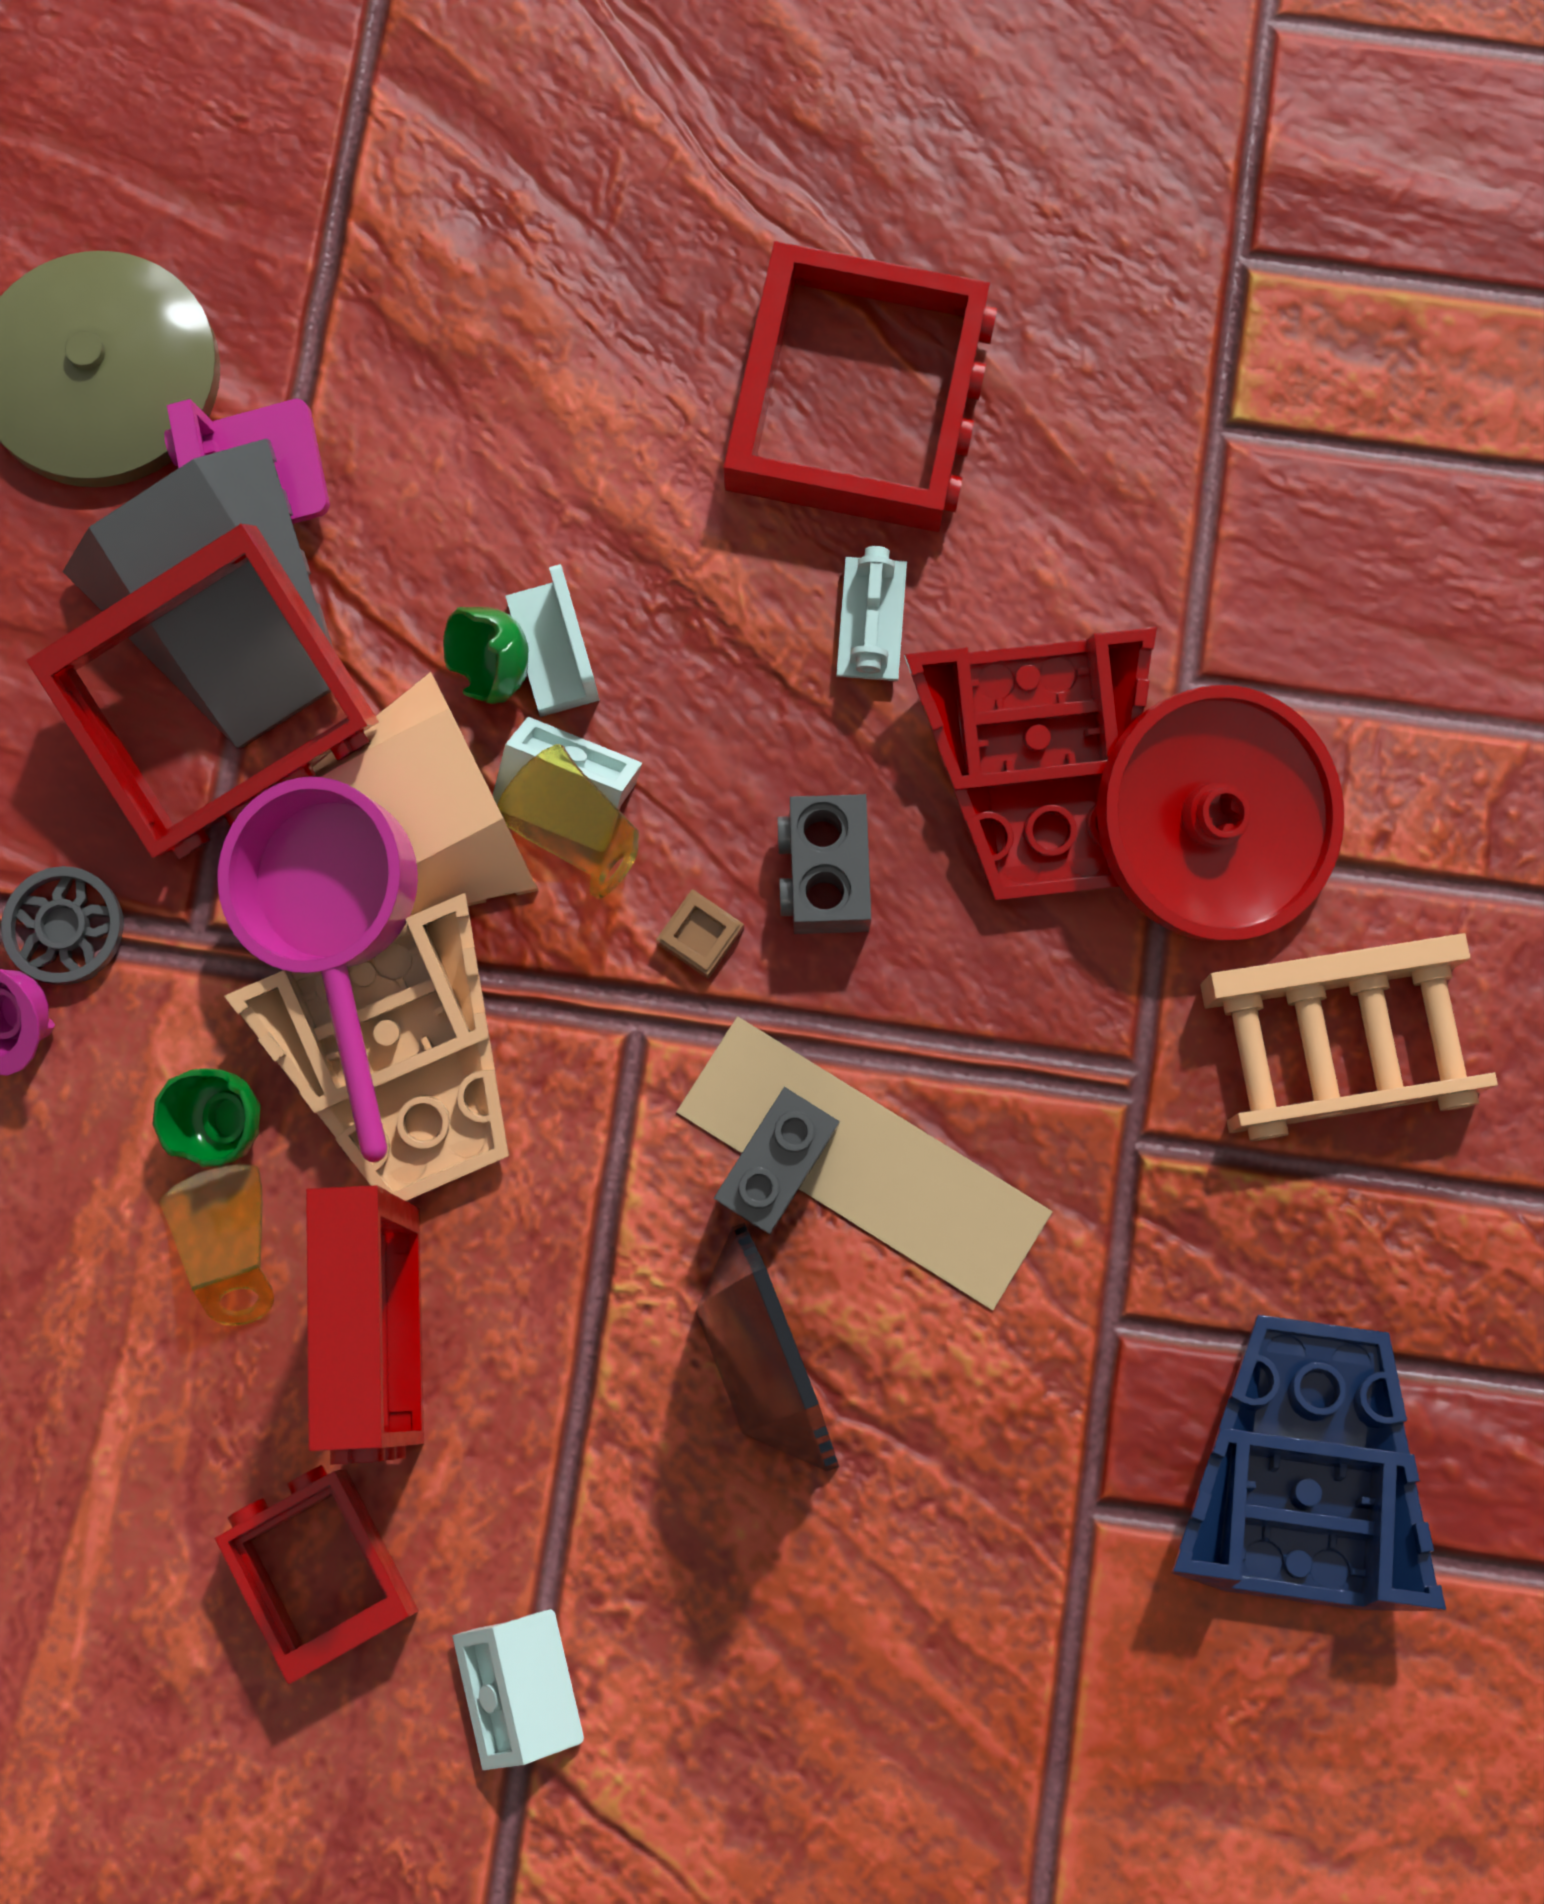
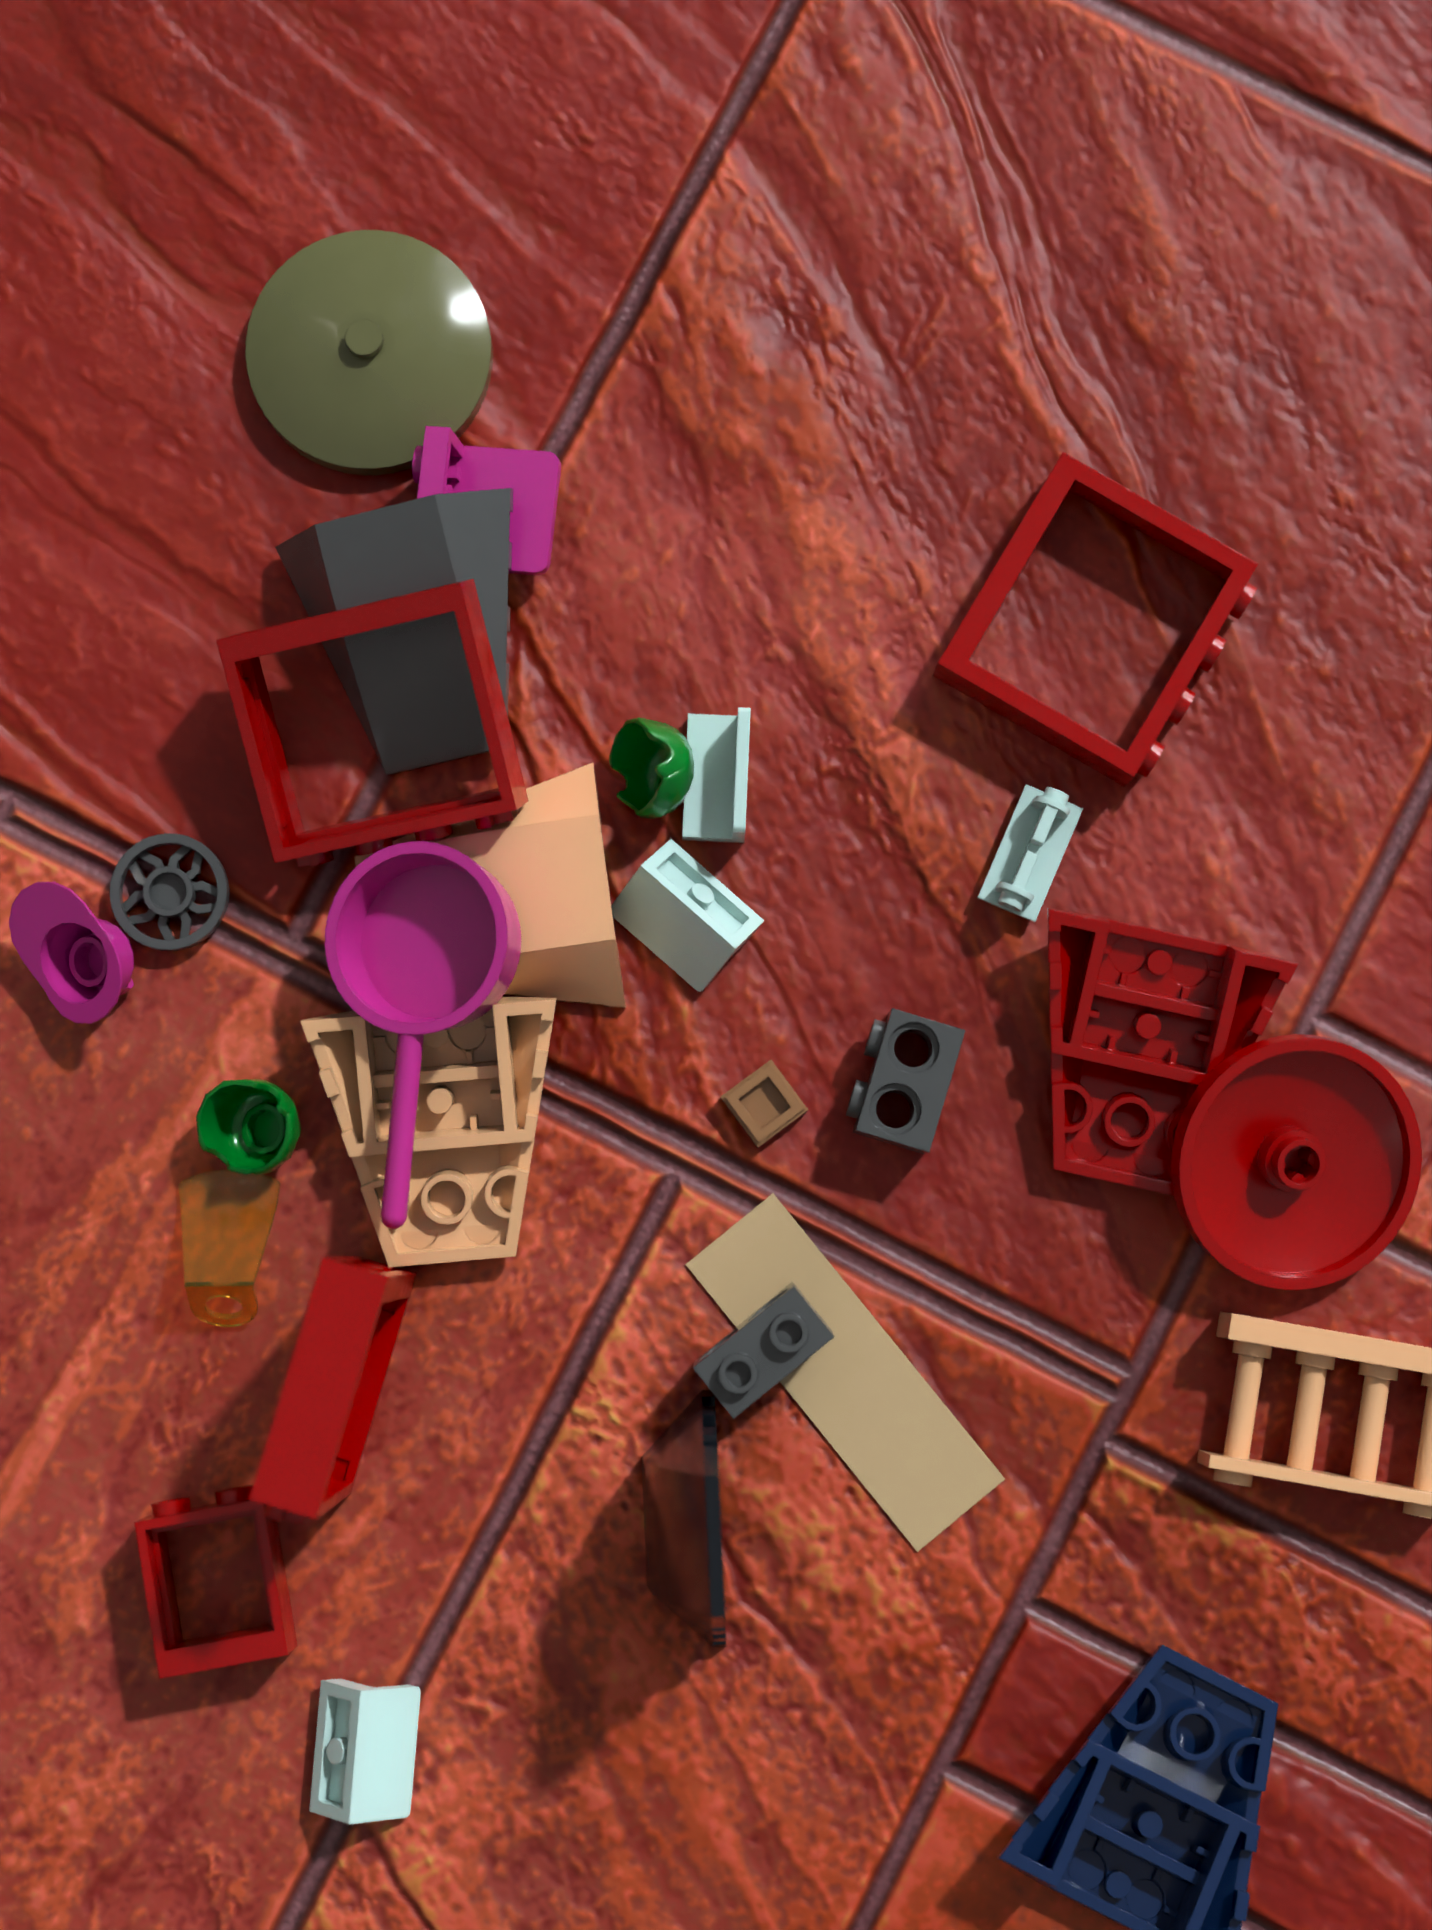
camera: 15 degrees right, 5 degrees up
clear yellow piece [497,744,639,899] -> none

